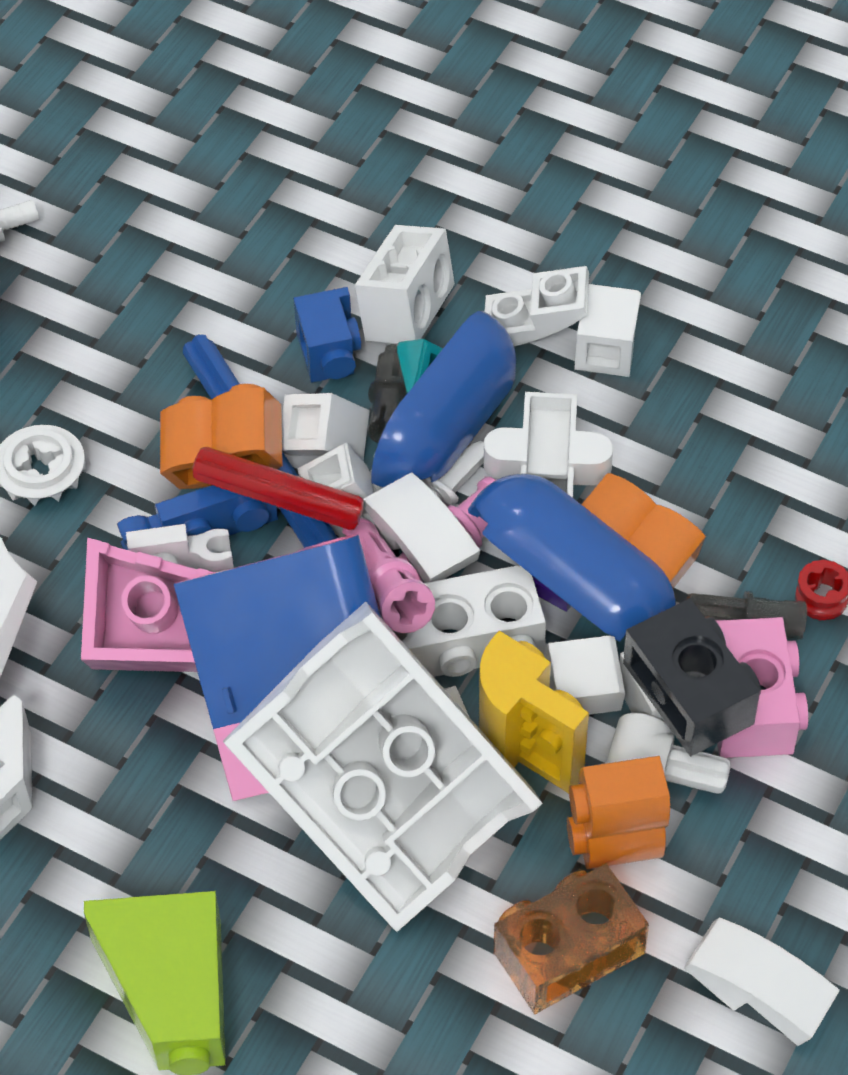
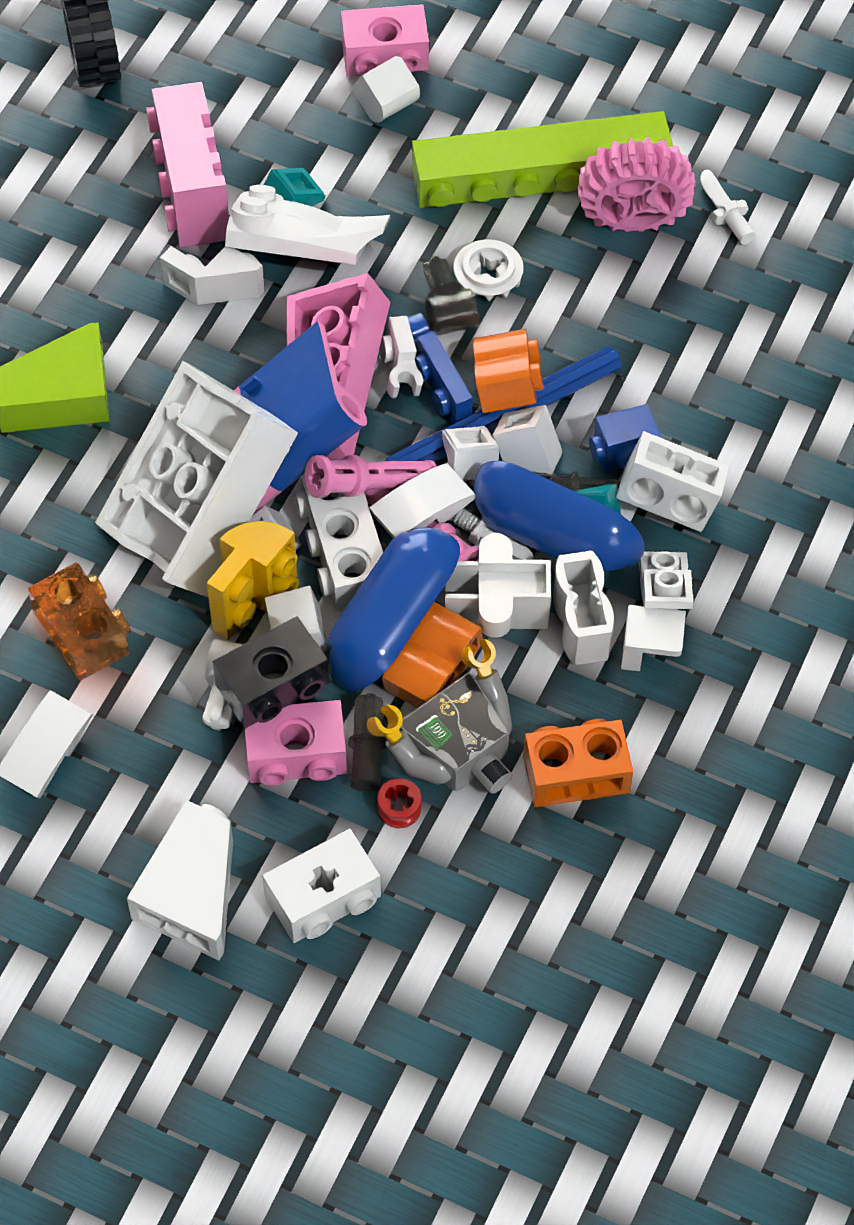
camera: 85 degrees right, 5 degrees up
red axle [192,447,364,530] -> none
orange brick [567,756,670,869] -> none
none -> torso [367,639,513,794]
none -> clear smoke axle [422,256,479,336]
none -> orange brick [523,719,633,808]
none -> white brick [553,551,614,665]

